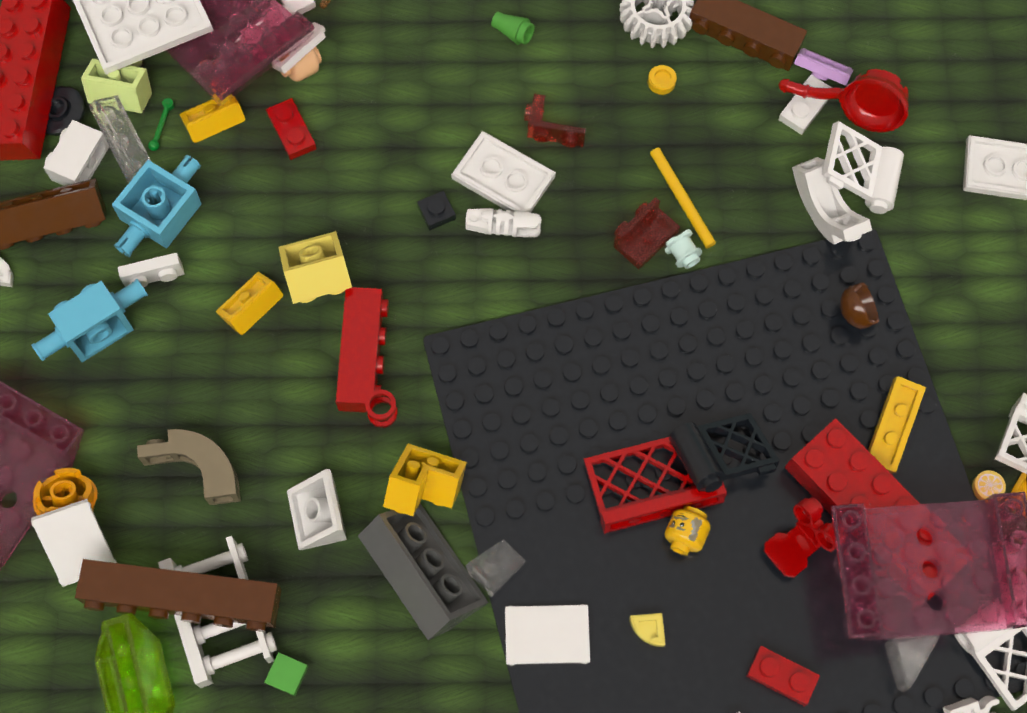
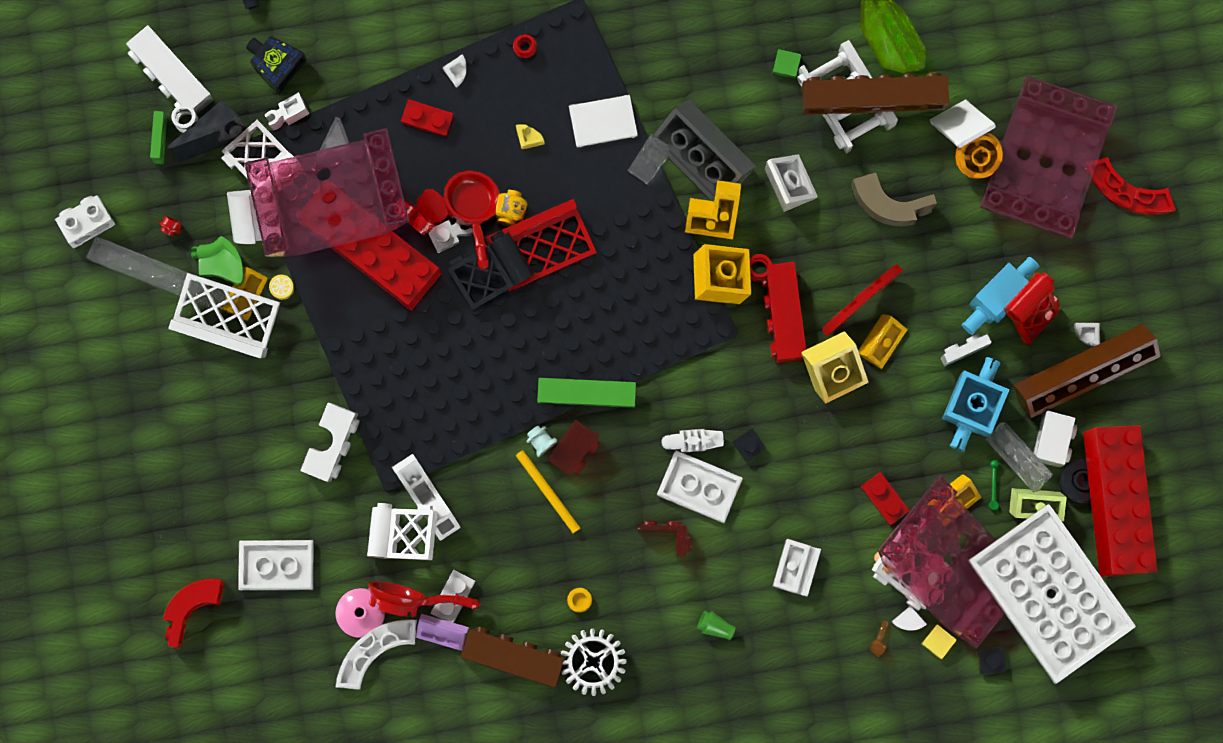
camera: 170 degrees right, 10 degrees up
reddish brown hair [840,282,879,329] -> none
yellow plate [868,376,926,474] -> none
none -> white arch [300,403,360,482]
none -> bright pink dish [336,588,385,638]
none -> white tile [336,619,417,689]
none -> white plate [428,220,473,253]
none -> red piece [444,170,500,270]
none -> bright green tile [537,378,636,408]
none -> yellow brick [693,244,751,304]
none -> white plate [773,539,821,597]
none -> red tile [822,264,903,336]
none -> red piece [1004,272,1061,346]

